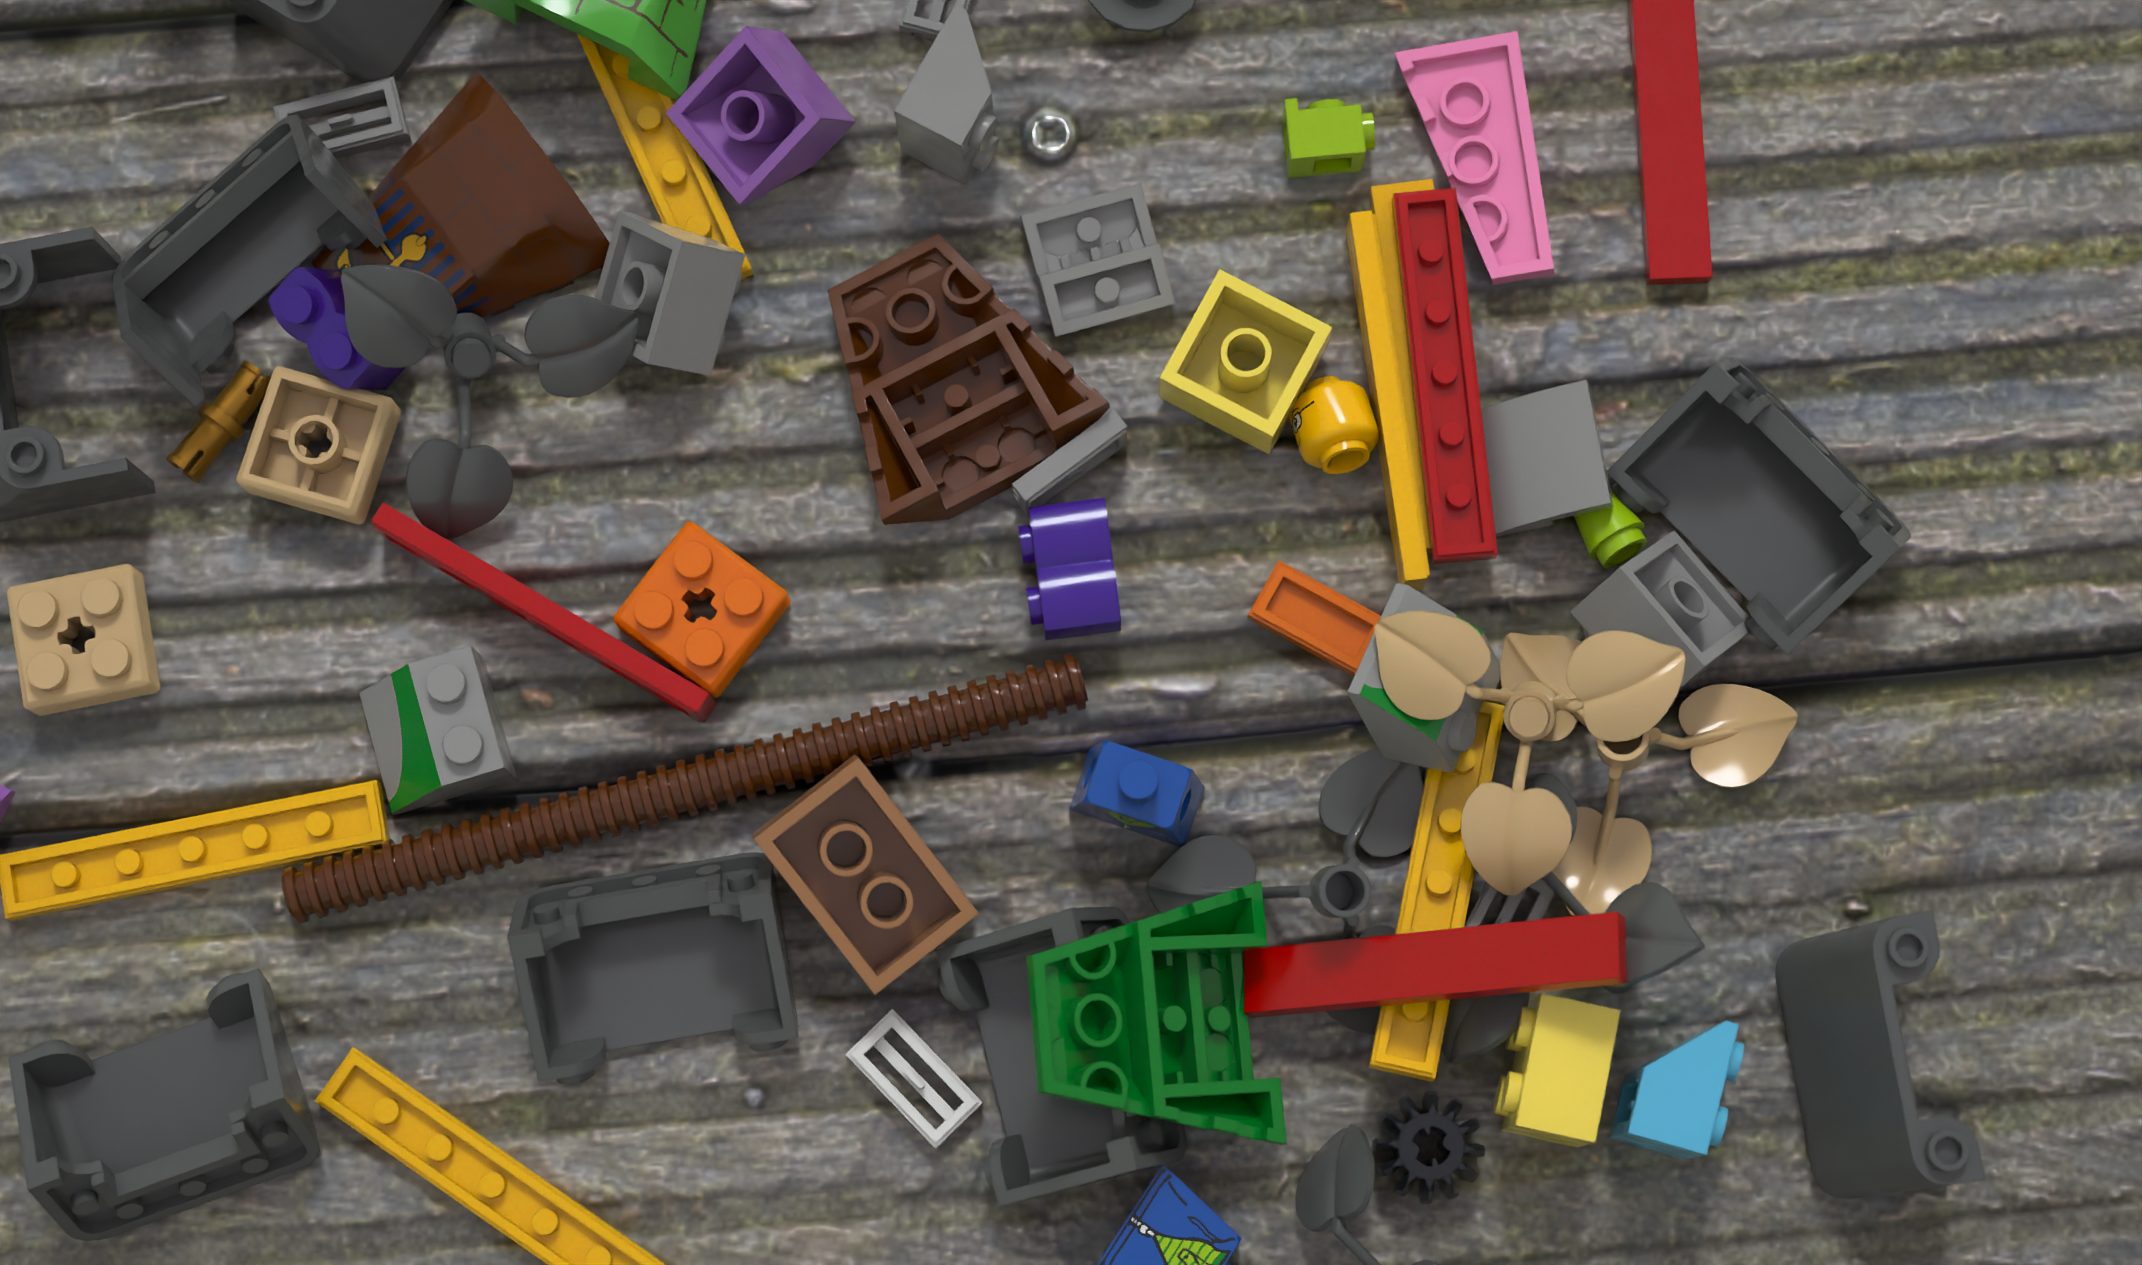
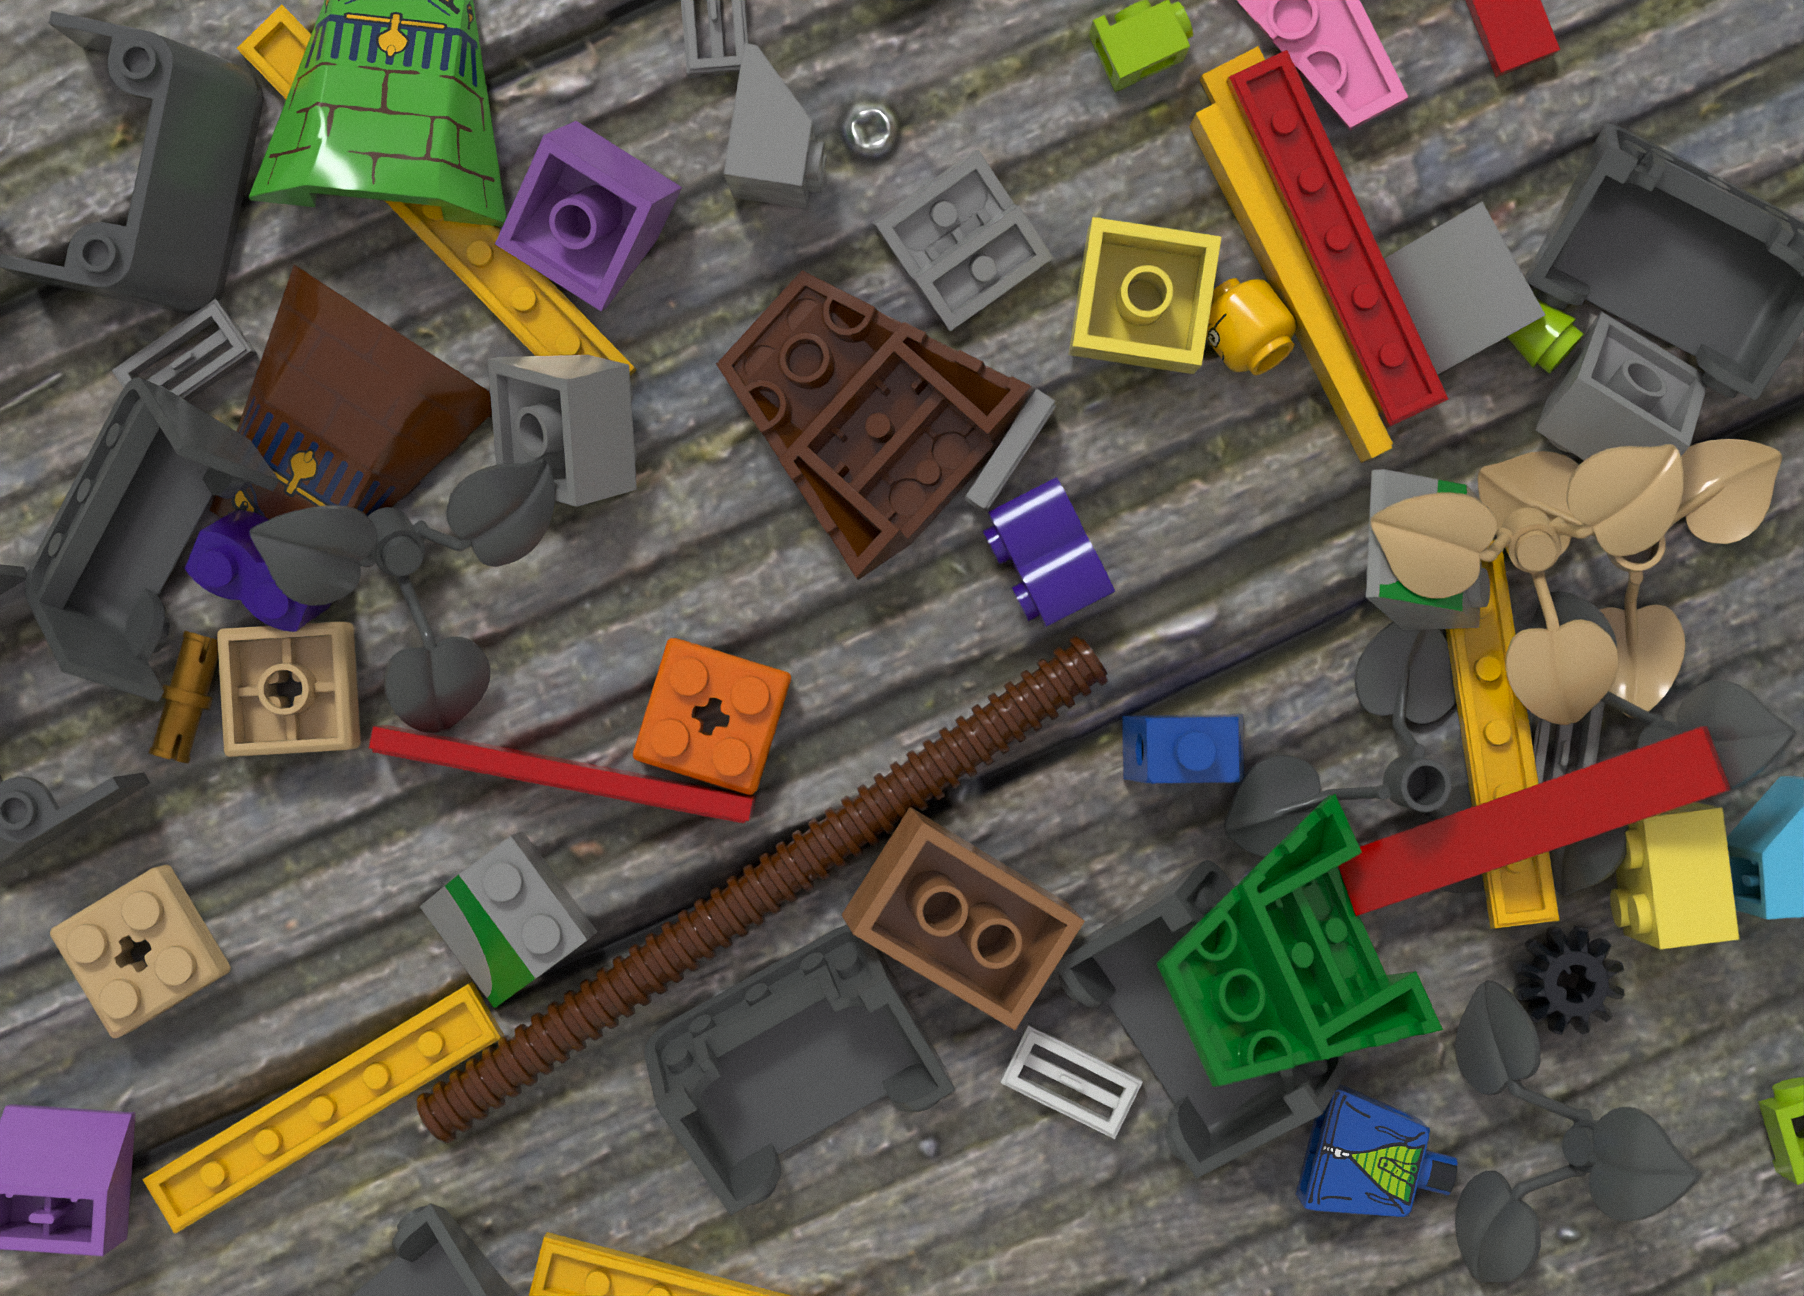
camera: 20 degrees left, 10 degrees up
orange tile [1247,560,1381,677] -> none

